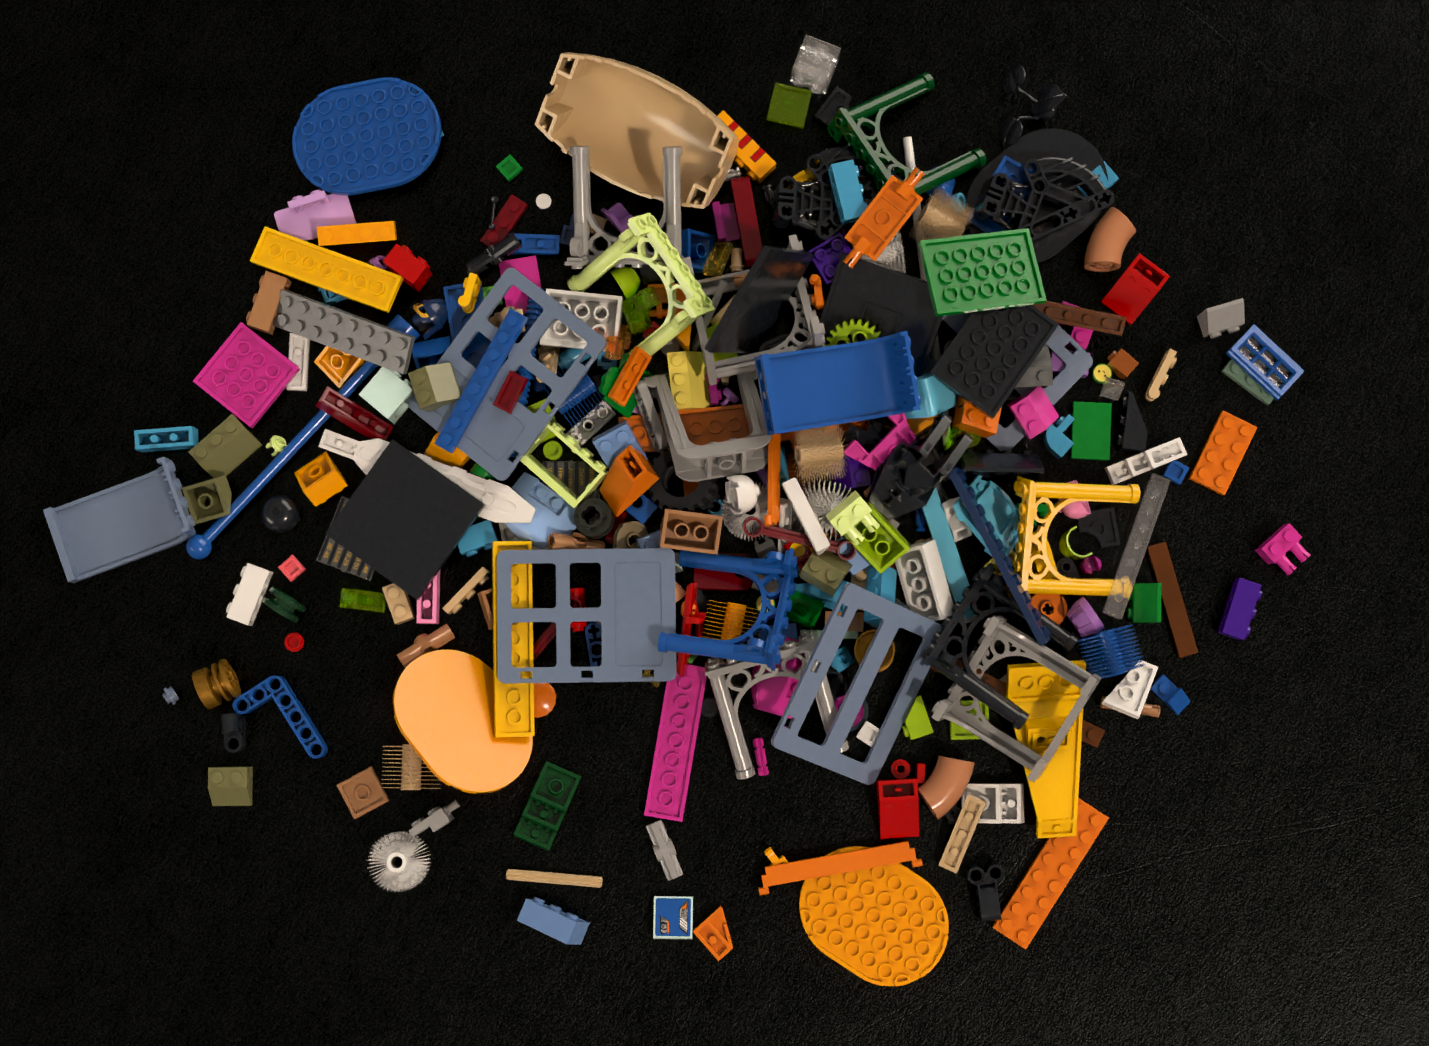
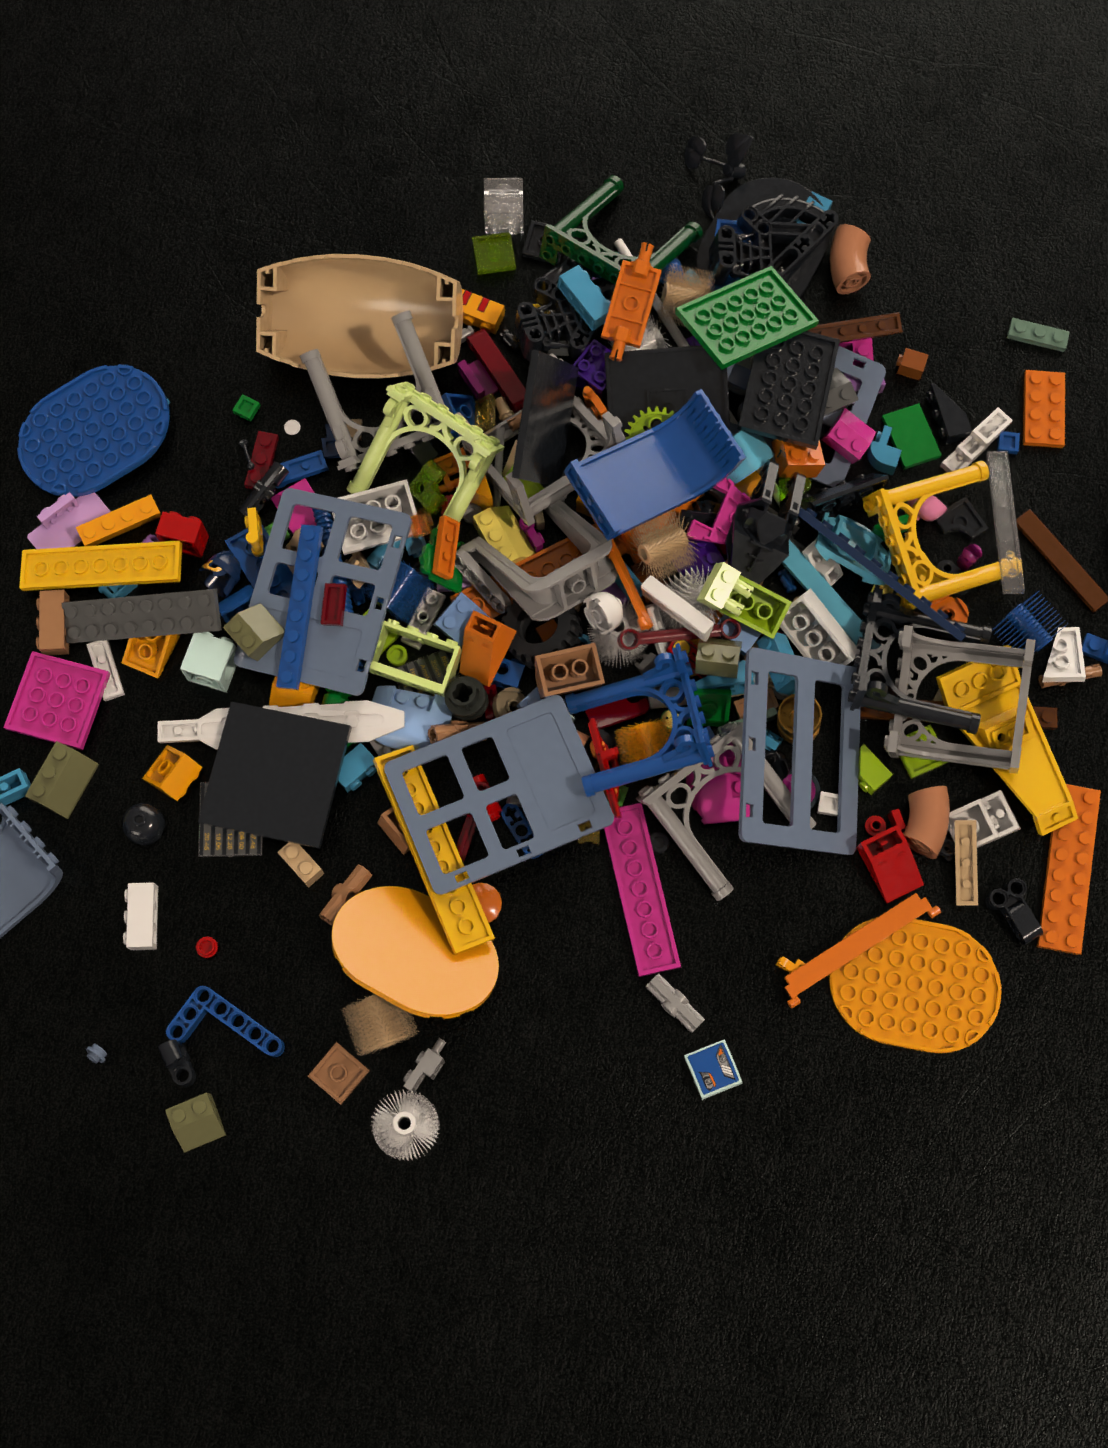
camera: 20 degrees left, 10 degrees down
olive slope [182,475,232,524] -> none
blue piece [186,314,420,559] -> none
pearl gold wheel [192,659,241,709] -> none
clear green wheel [263,587,307,623] -> none
yellowish green plate [266,436,287,456] -> none
coral tile [278,555,306,582] -> none
dark red slope [315,386,394,441] -> none
clear neon green slope [339,588,386,613] -> none
bright pink brick [417,570,440,624] -> none
tan plate [442,567,490,614] -> none
tan axle [506,869,603,888] -> none
dark green slope [513,761,582,851] -> none
medium blue wedge [517,897,590,945] -> none
medium lavender panel [600,202,634,233] -> none
lime helmet [610,267,640,300] -> none
orange wing [693,905,733,961] -> none
medium lavender tile [720,388,739,406] -> none
dark pink axle [753,738,769,776] -> none
lime helmet [1059,525,1093,561] -> none
medium lavender piece [1066,597,1105,637] -> none
light yellow tile [1092,364,1112,384] -> none
clear tile [1100,377,1125,401] -> none
red slope [1101,253,1170,325] -> none
green slope [1126,583,1161,624] -> none
tan plate [1144,349,1177,402] -> none
light grey slope [1197,298,1245,339] -> none
blue piece [1226,324,1304,400] -> none

